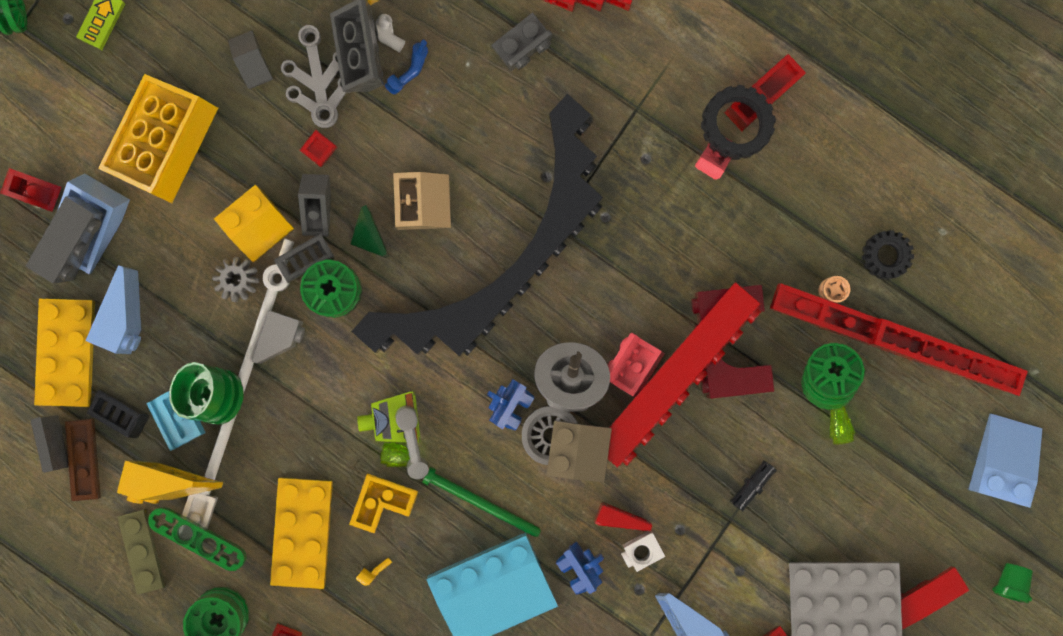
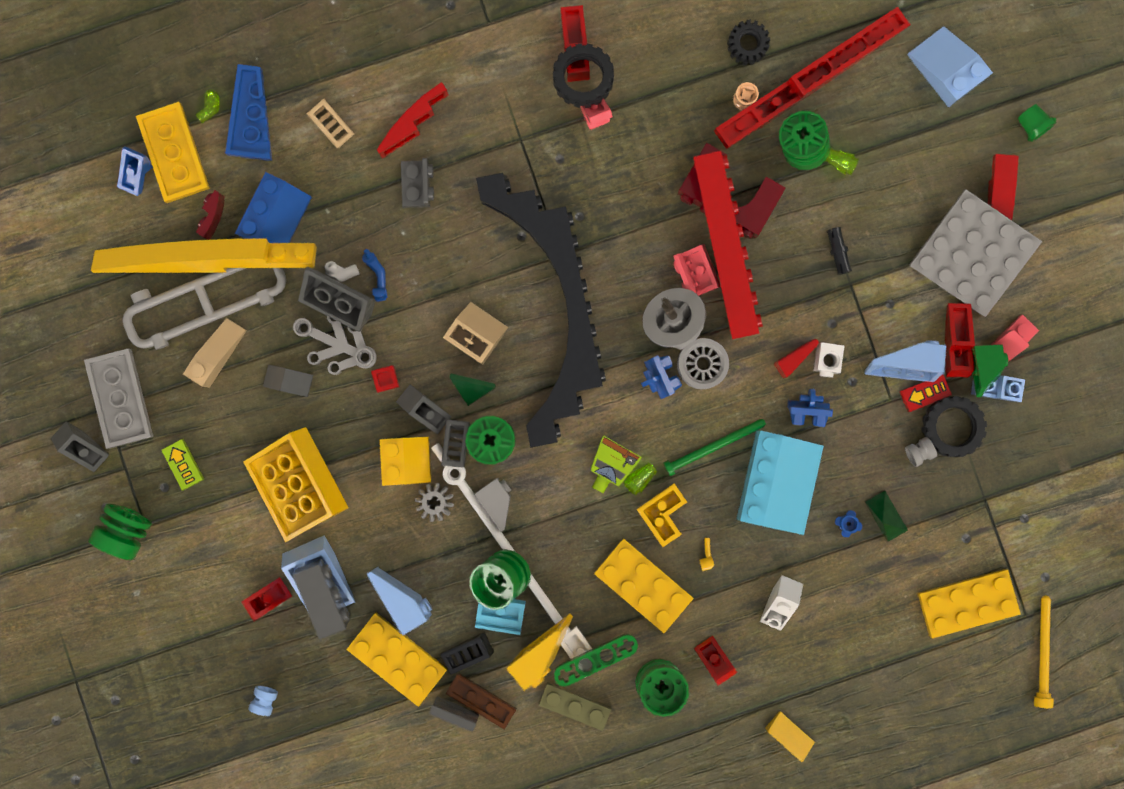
camera: 50 degrees left, 0 degrees up
light grey bar [395,406,429,479] -> none
dark tan slope [547,421,612,482] -> none

